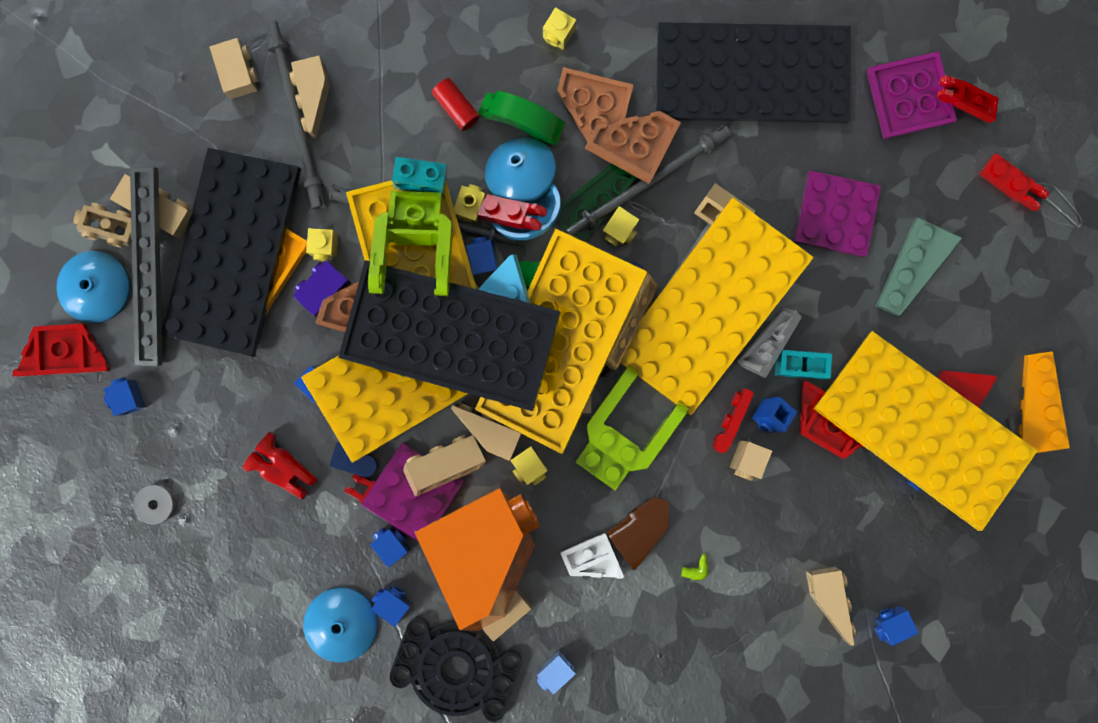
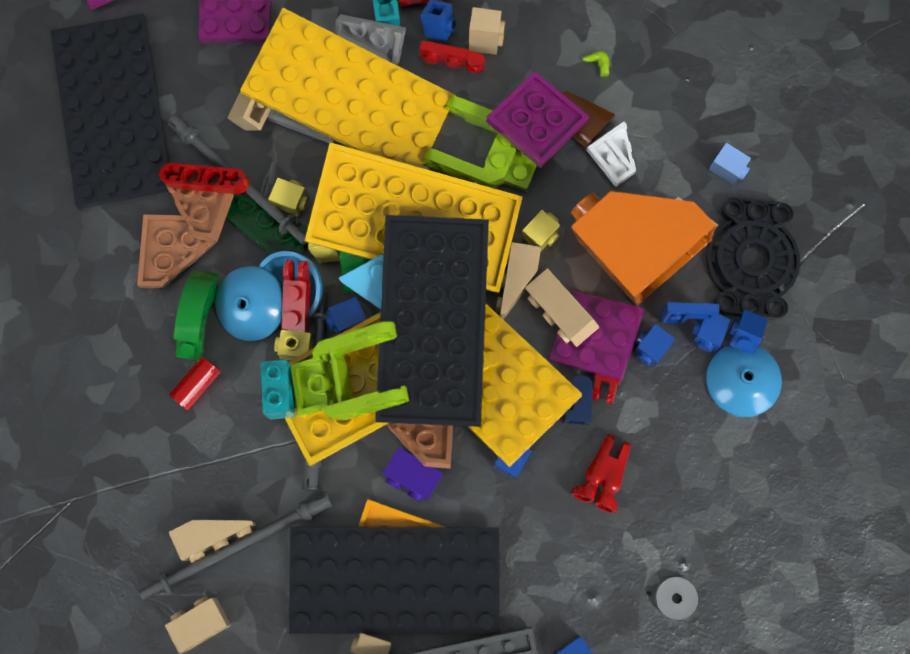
camera: 105 degrees left, 10 degrees down
light yellow brick [306,228,339,261] -> none
light yellow brick [543,7,576,50] -> none
none -> red beam [159,163,250,194]
none -> magenta plate [486,71,590,168]
none -> blue tile [659,302,719,324]
none -> blue brick [728,309,768,355]

